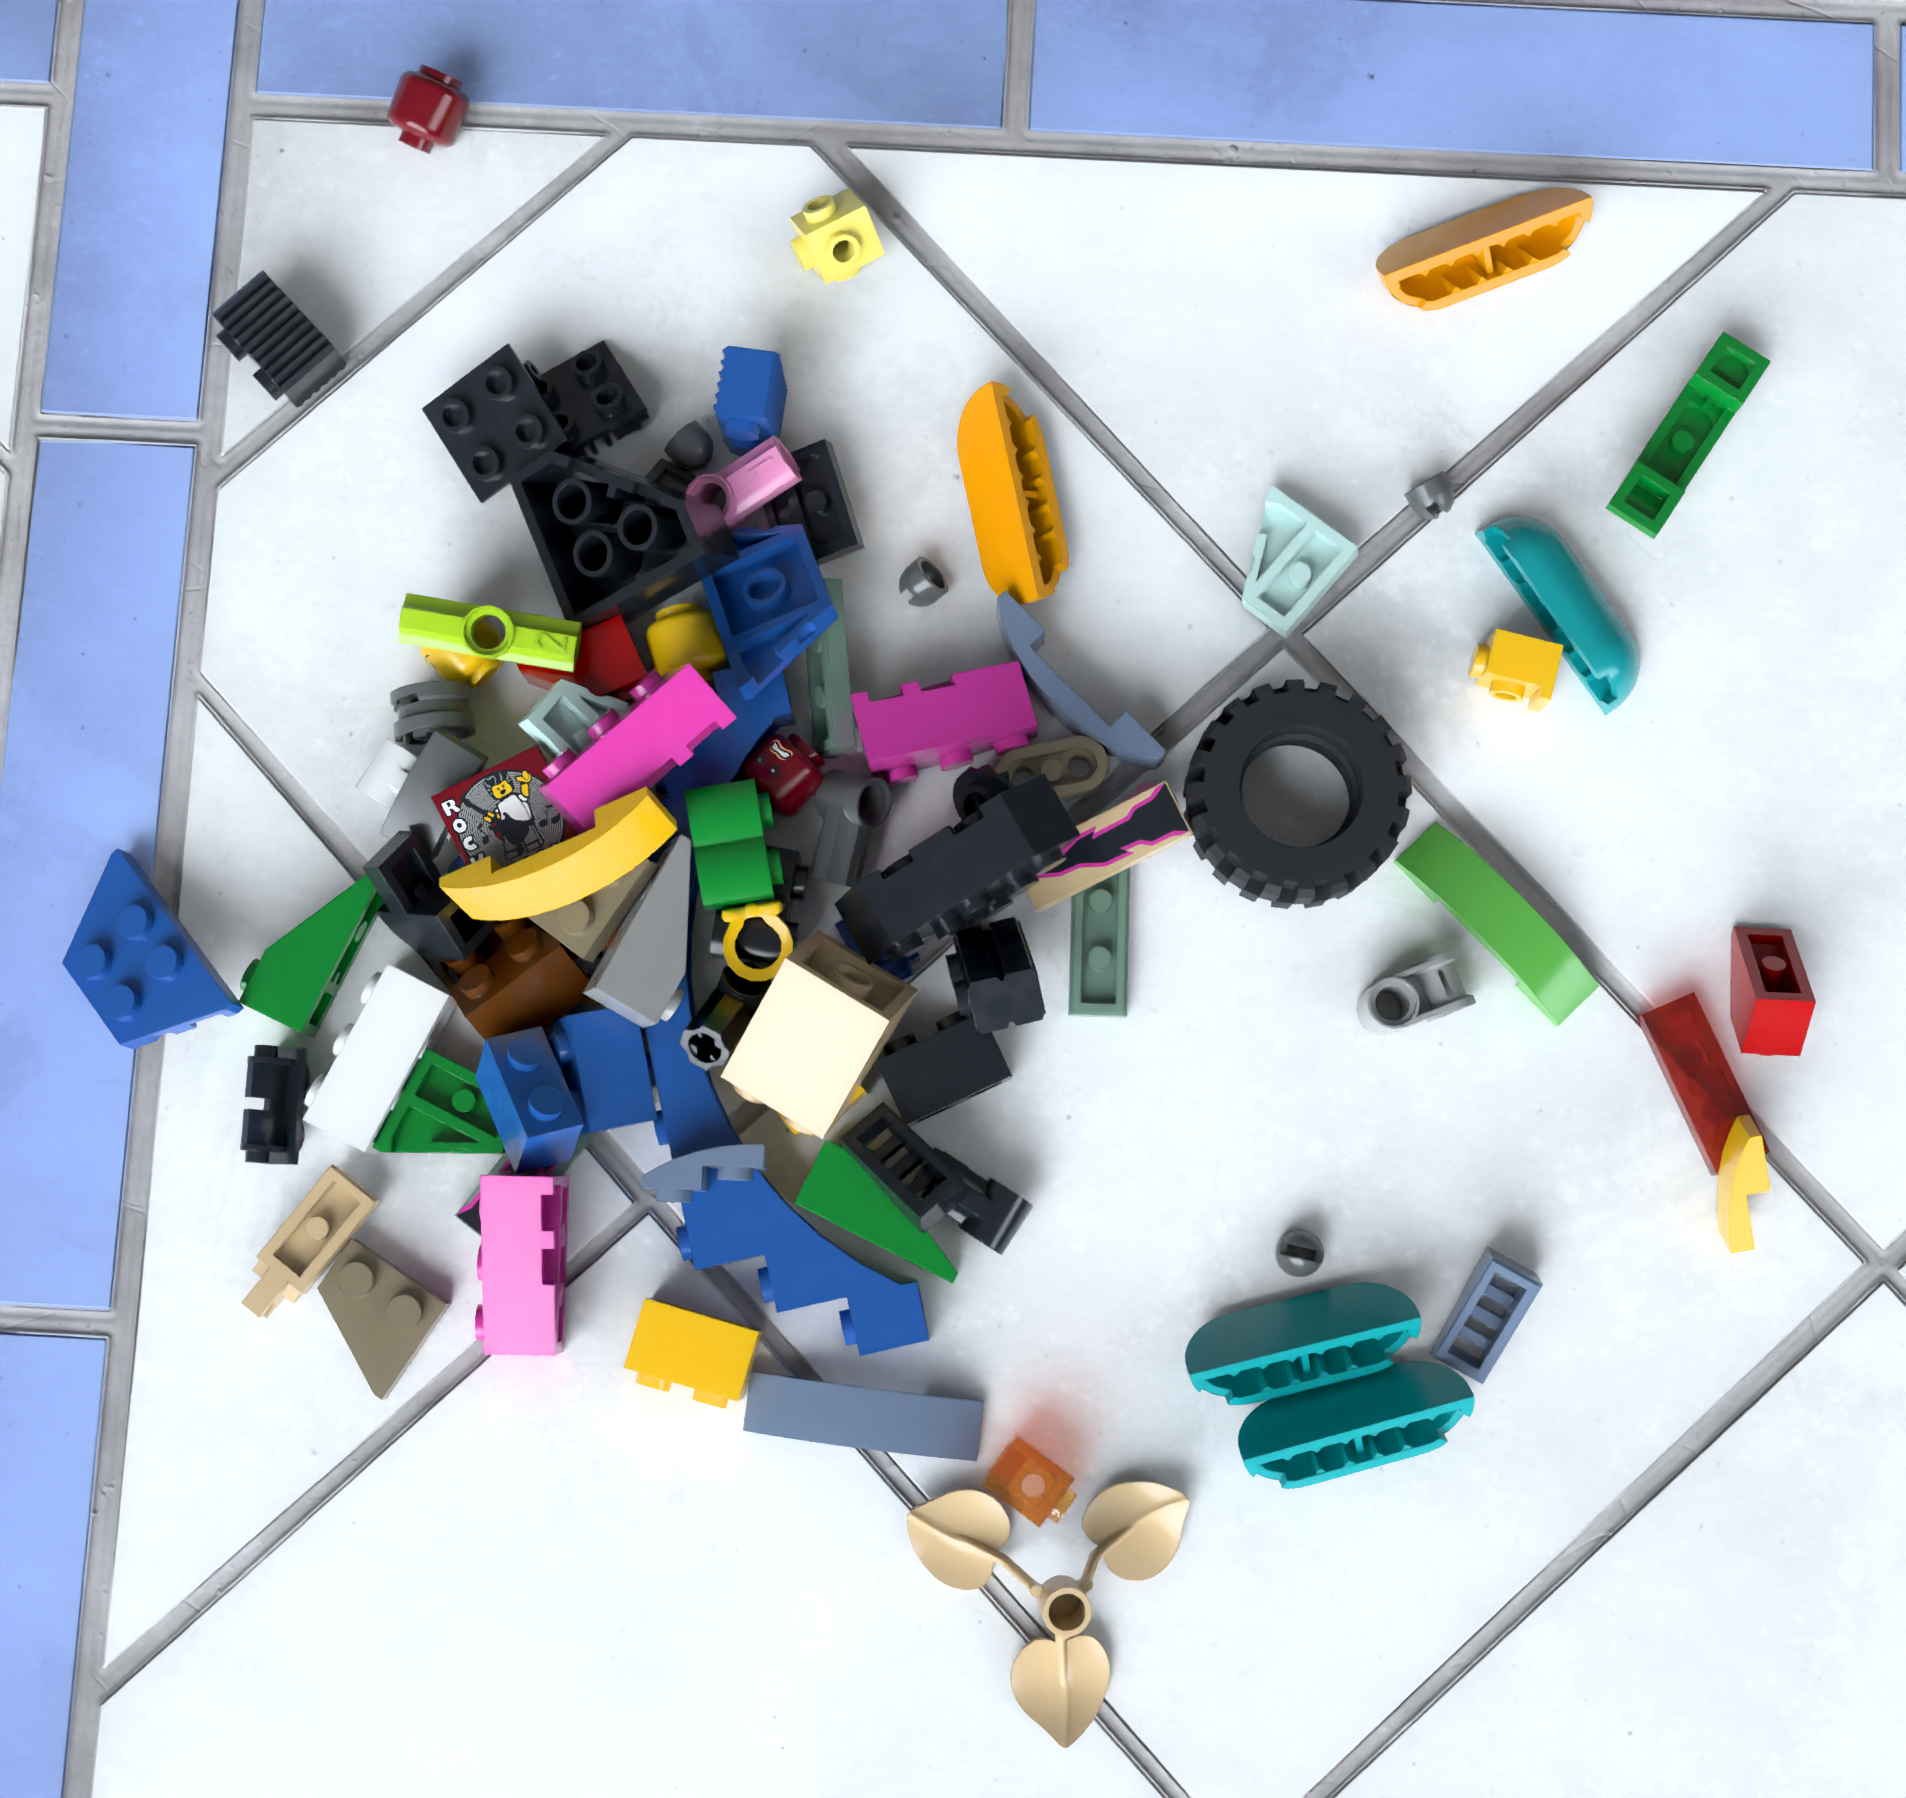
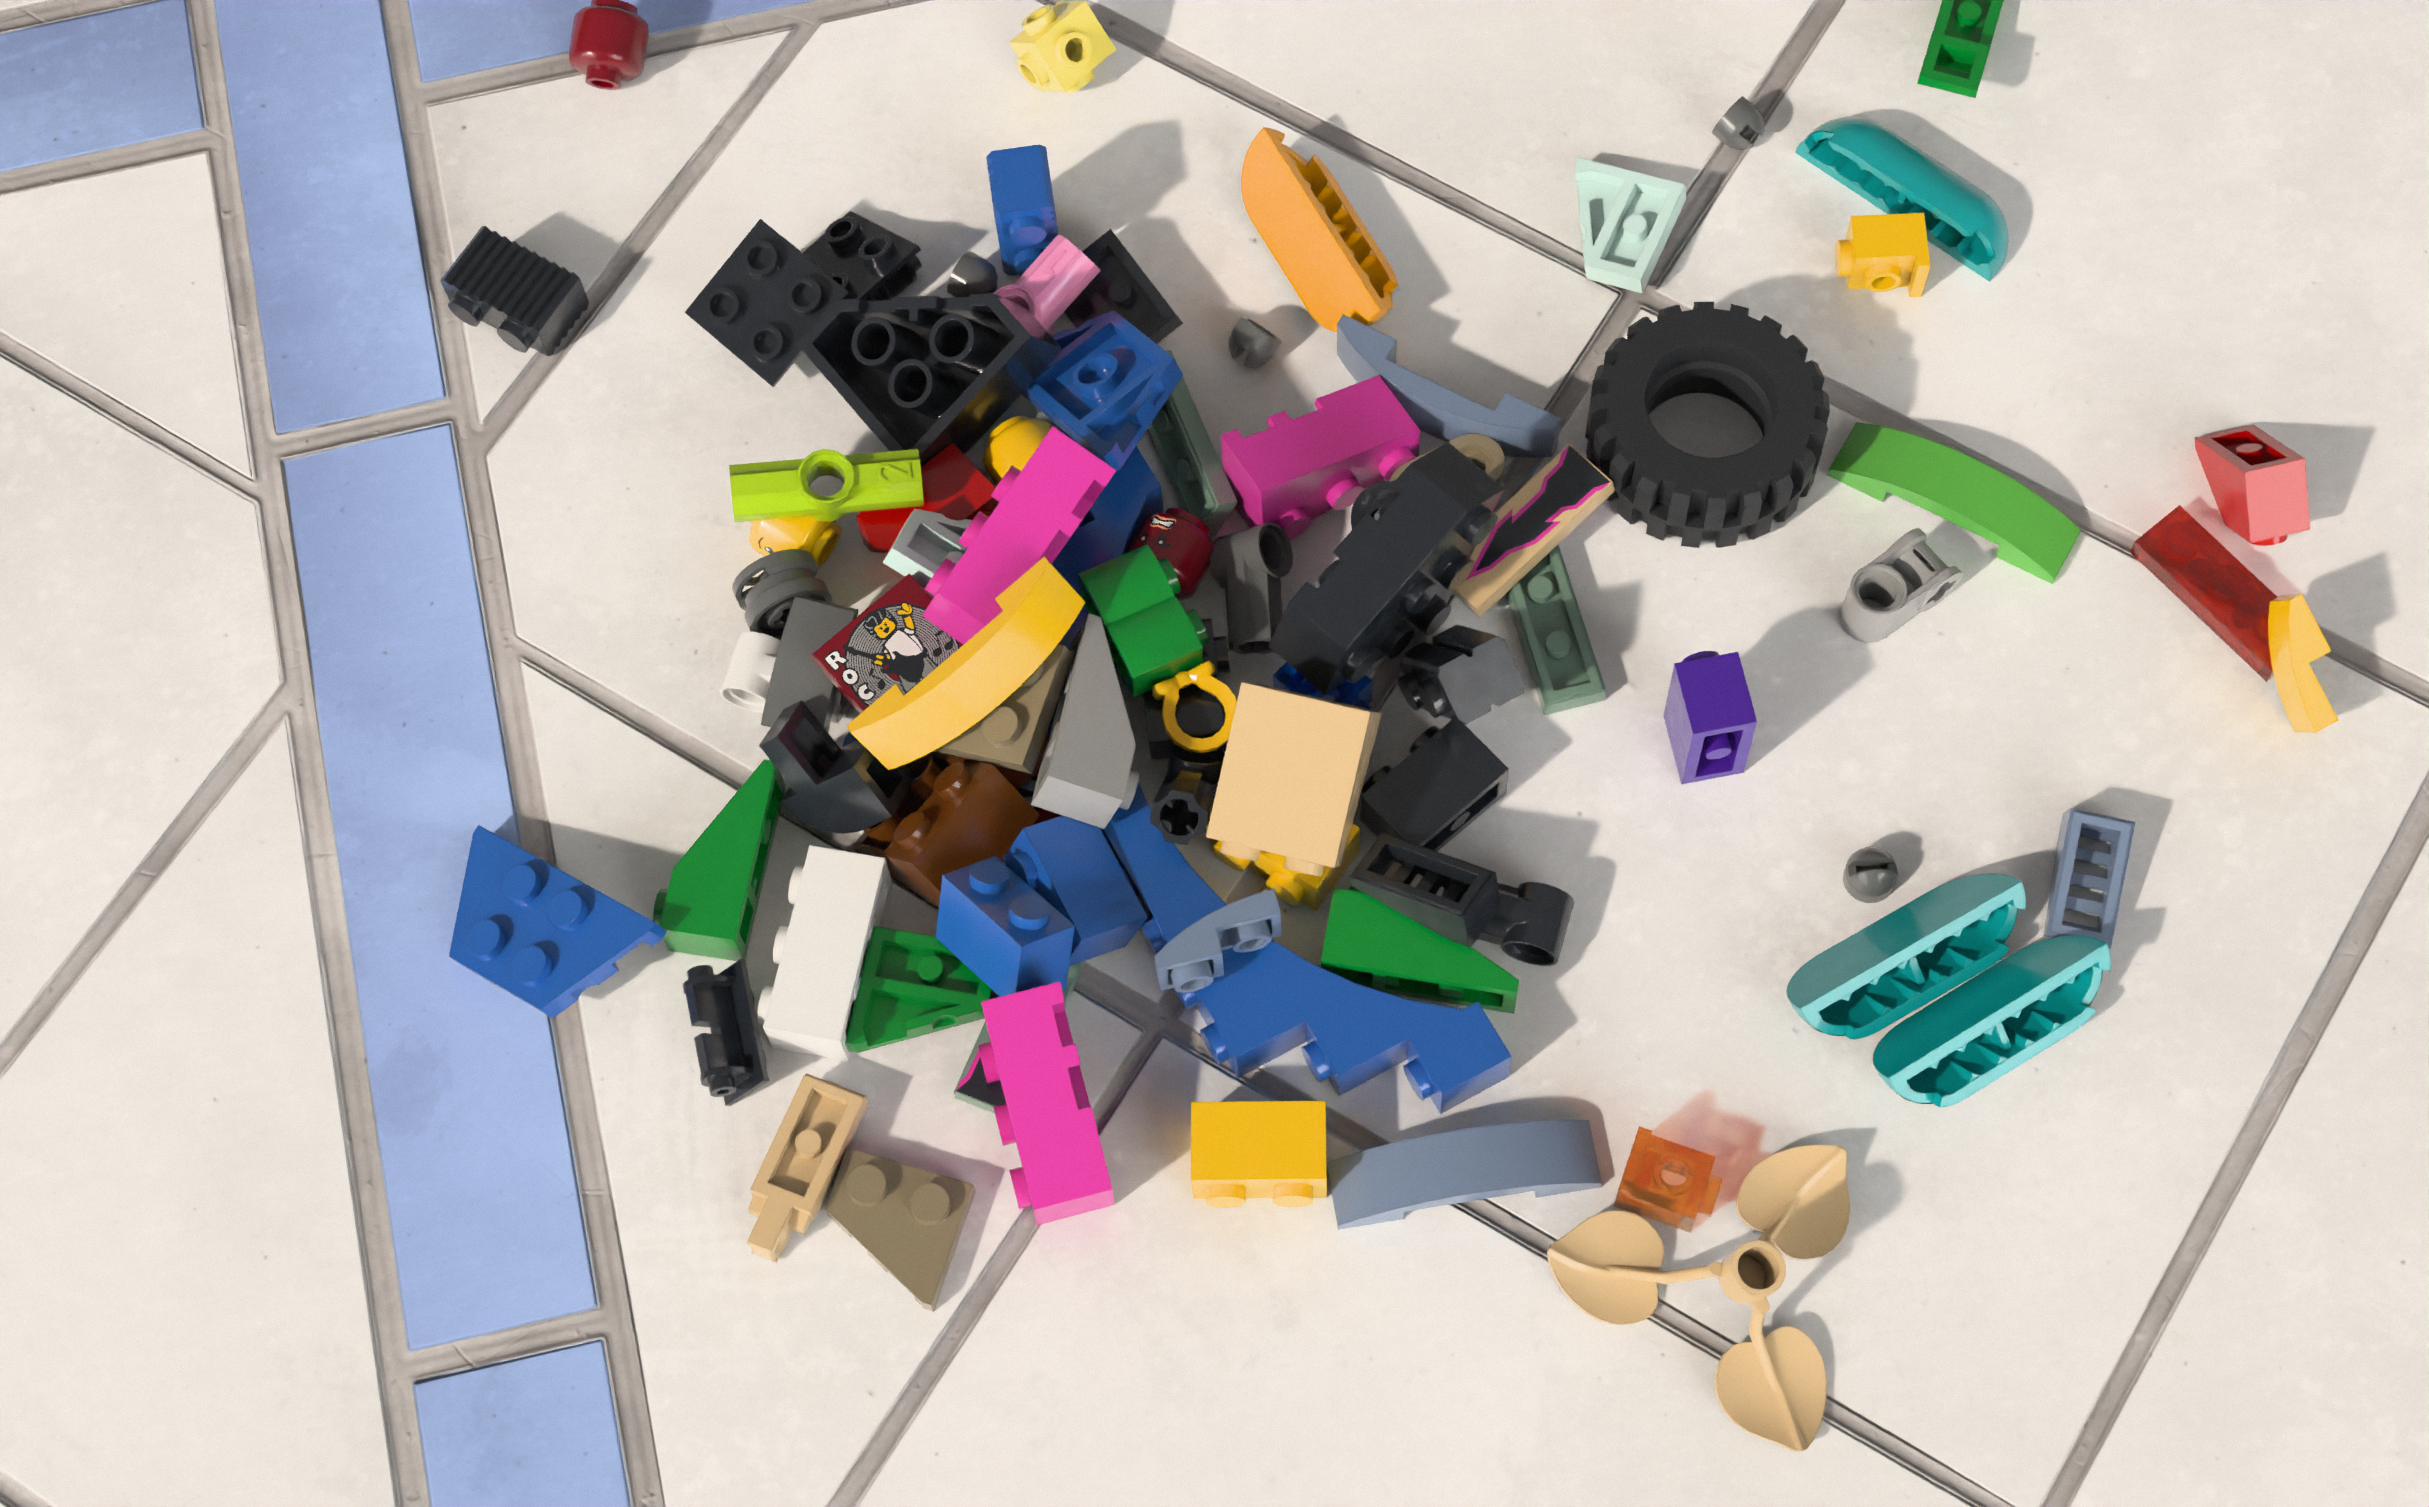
camera: 15 degrees left, 15 degrees down
none -> dark purple brick [1663,651,1757,785]

